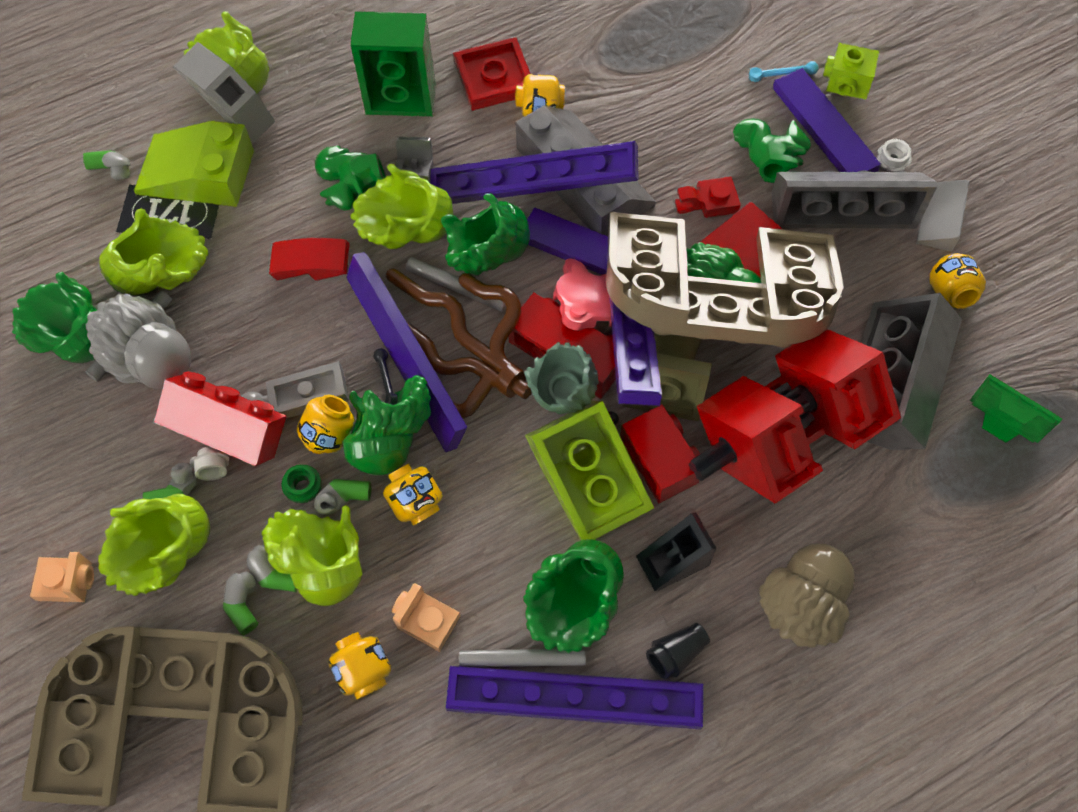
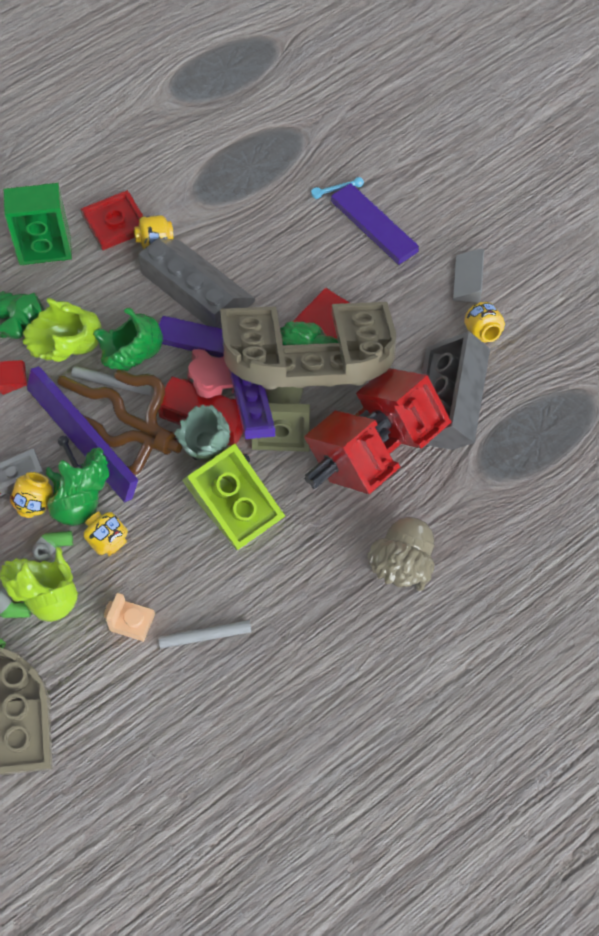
camera: 10 degrees left, 5 degrees down
green plate [281,465,322,503] -> none
yellow head [328,632,391,700] -> none
flat silver bracket [395,137,433,182] -> none
dark purple tile [430,141,639,204] -> none
dark purple tile [445,666,704,729] -> none
green hair [523,539,624,653] -> none
red brick [620,404,700,504] -> none
black slope [636,513,717,591] -> none
black cone [646,623,710,679] -> none
red plate [675,176,741,218] -> none
green animal [733,118,811,183] -> none
flat silver slope [772,170,937,229] -> none
lime brick [823,43,880,100] -> none
white plate [877,139,912,172] -> none
green piece [969,374,1062,443] -> none

